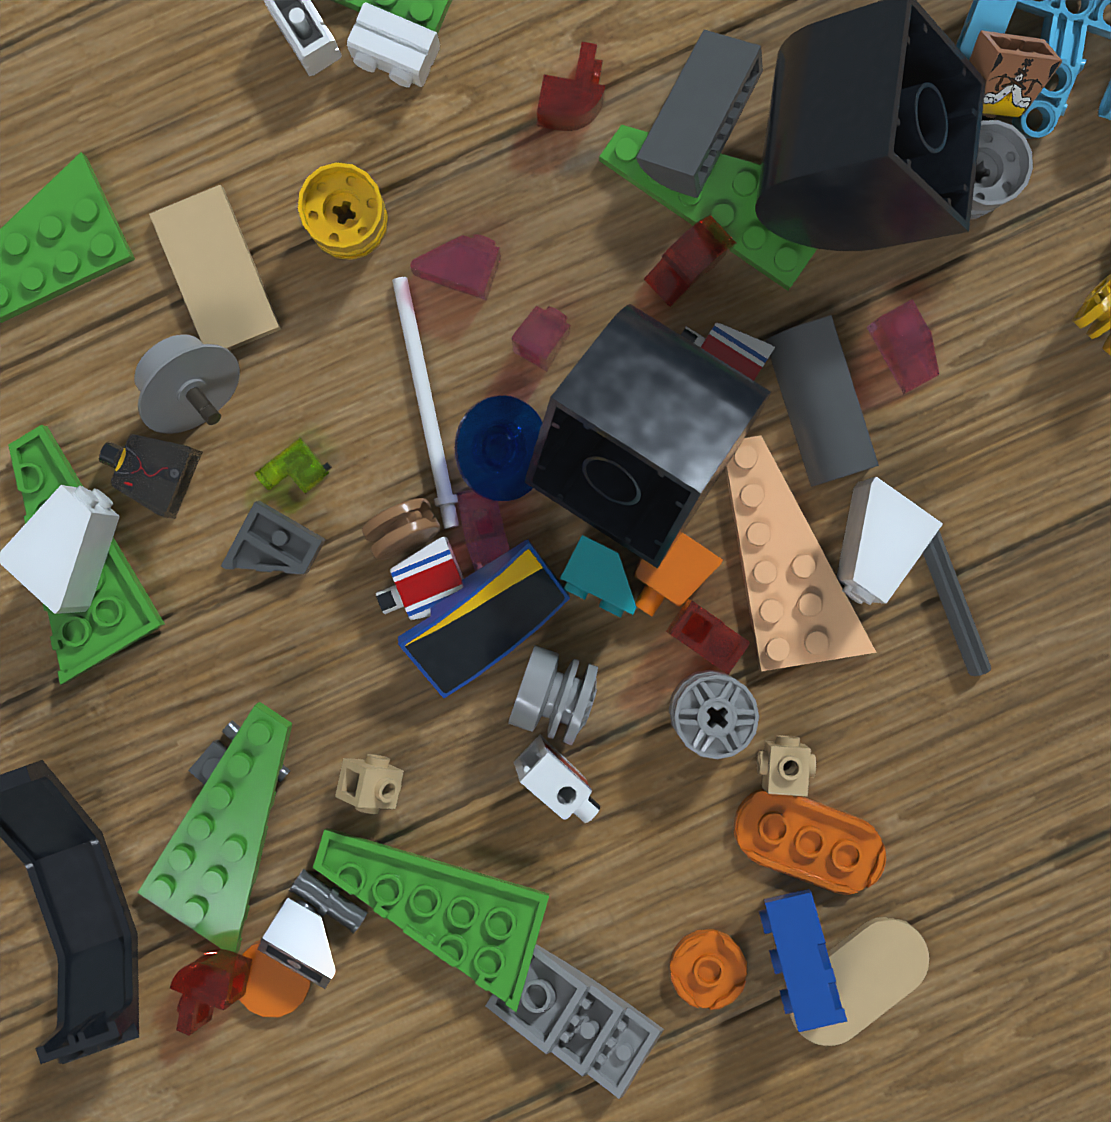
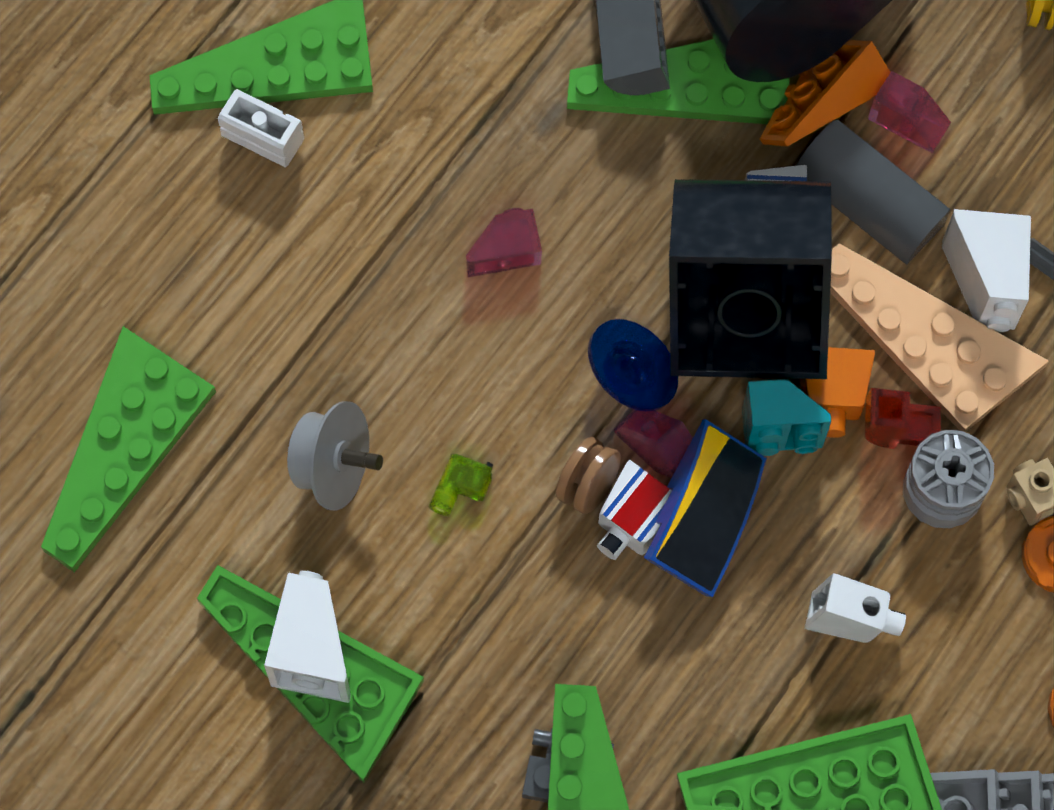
camera: 30 degrees left, 20 degrees down
clear smoke torso [99,434,203,519] -> none
tan tile [149,185,281,351] -> none
dark grey wing [221,501,326,575] -> none
yellow wheel [298,162,388,260] -> none
tan brick [335,754,404,814] -> none
white brick [347,2,440,87] -> none
white bar [392,277,459,529] -> none
light grey wheel [508,645,598,745] -> none
clear pink slope [511,305,571,372] -> none
clear red brick [537,42,606,131] -> none
clear red brick [644,215,737,307] -> none
none -> orange wedge [760,40,892,147]

